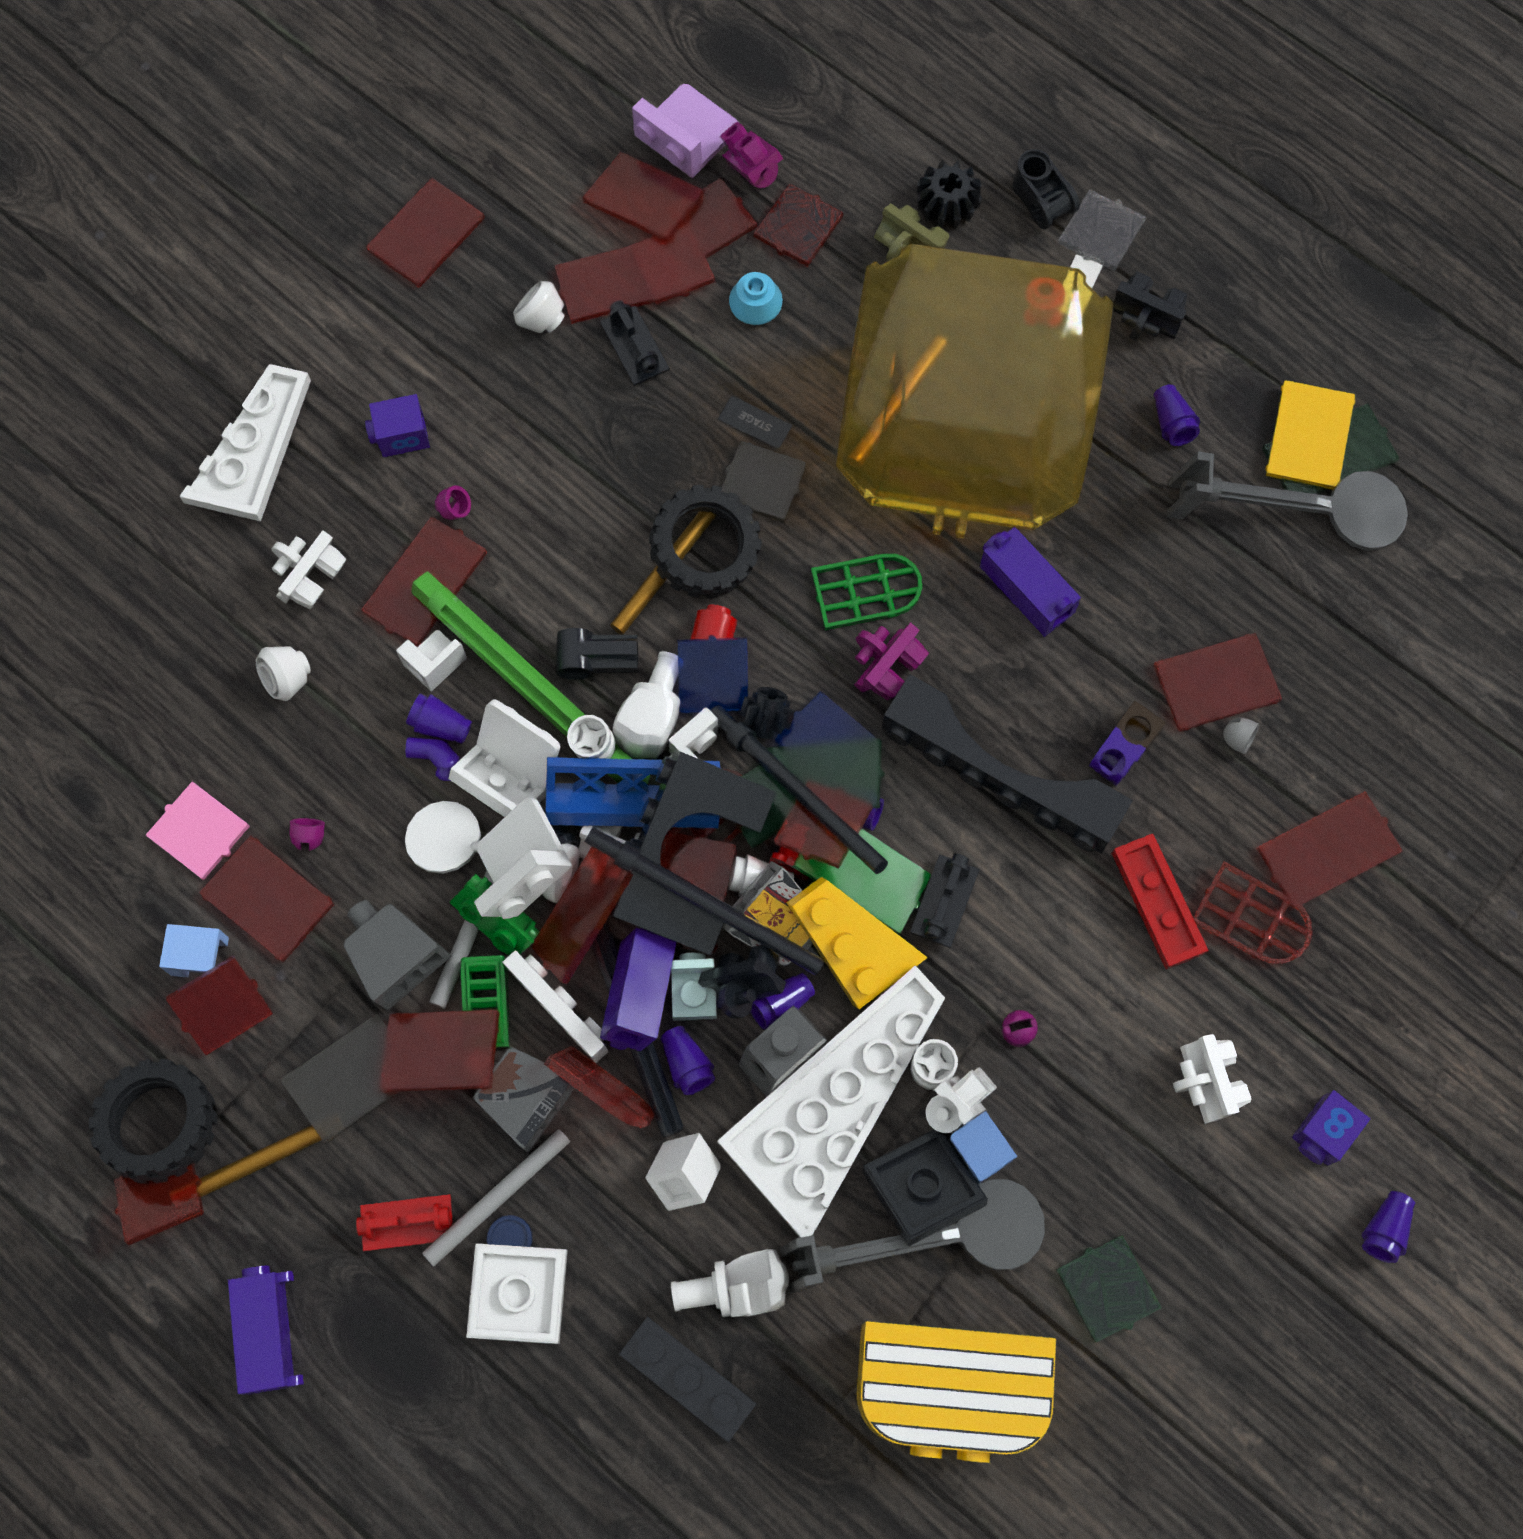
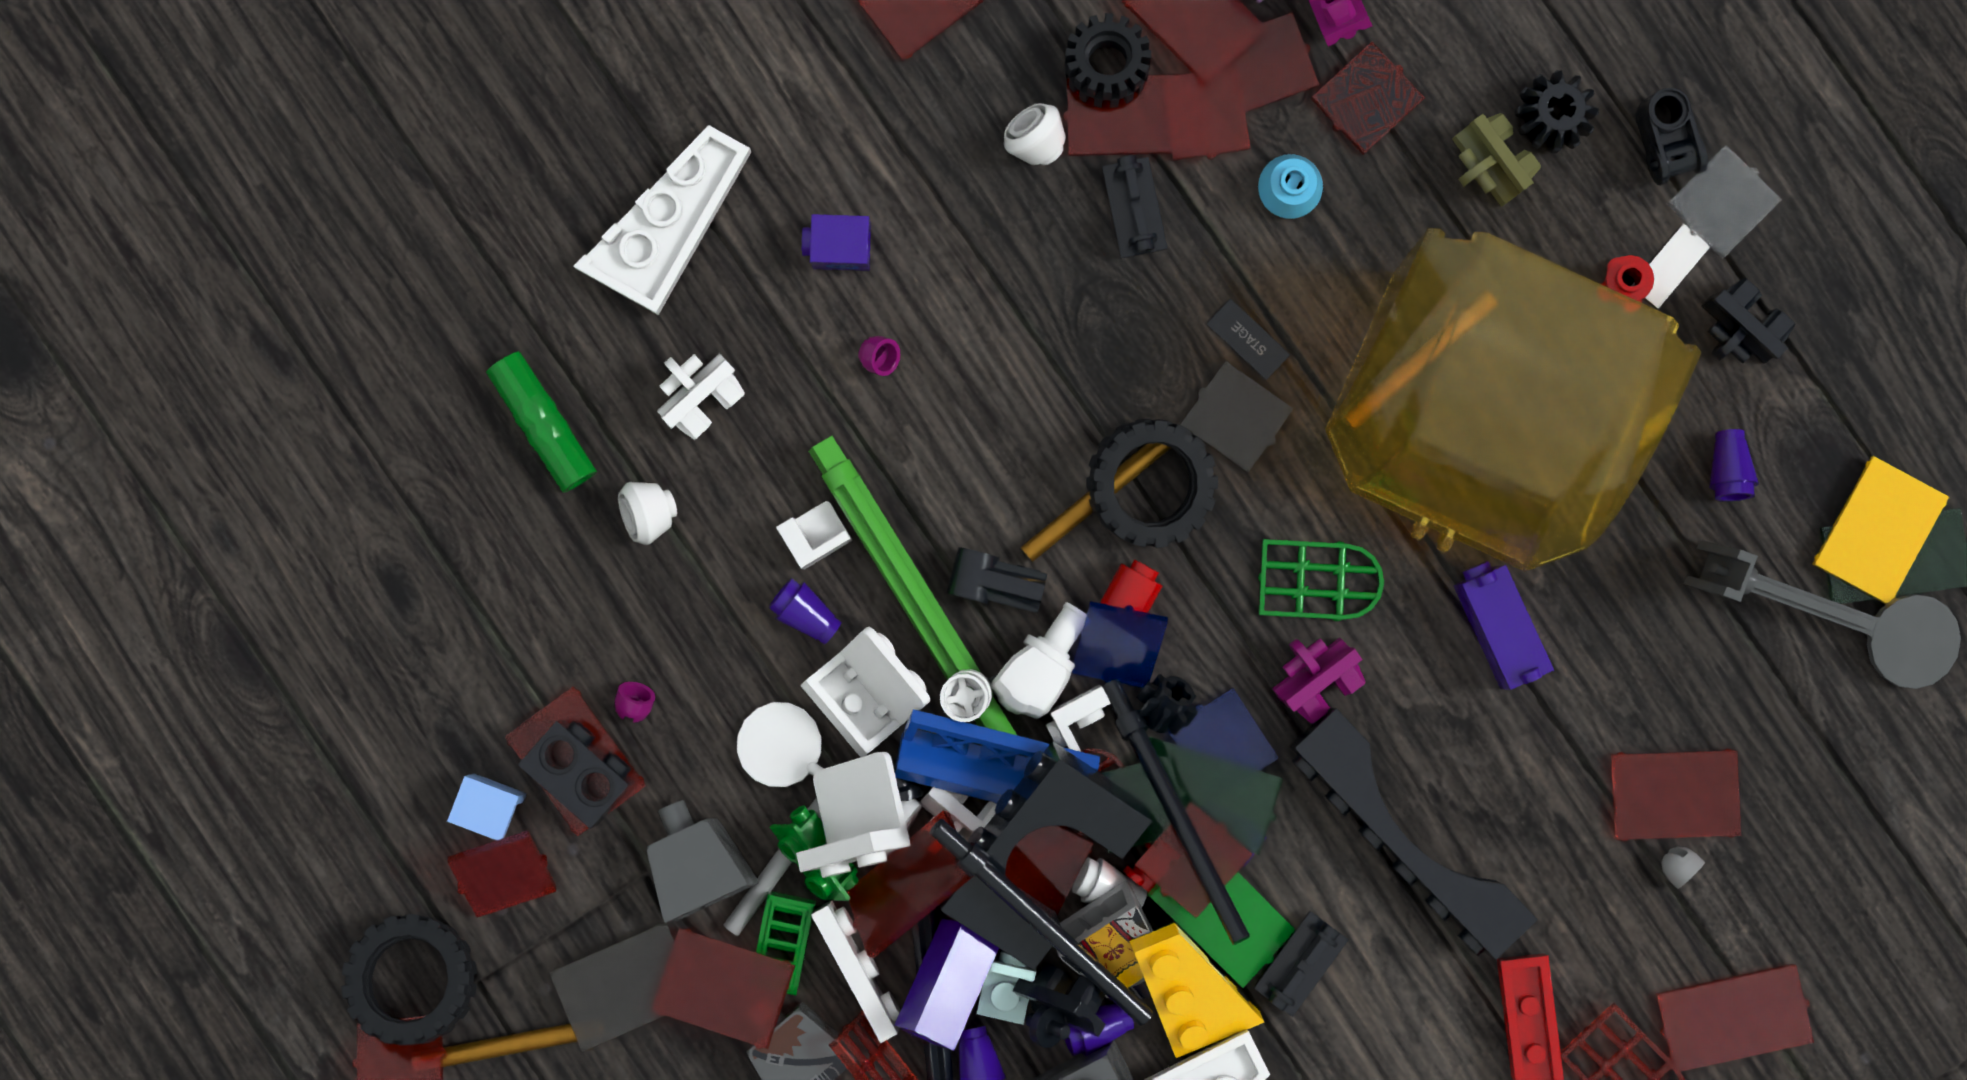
camera: 15 degrees right, 15 degrees up
bright pink piece [146,782,250,880] -> none
clear red piece [361,516,487,647] -> none
dark purple arm [405,737,460,781] -> none
leg [1089,700,1166,787] -> none
none -> green axle [486,351,597,493]
none -> black brick [518,719,635,829]
none -> black tyre [1065,13,1151,108]

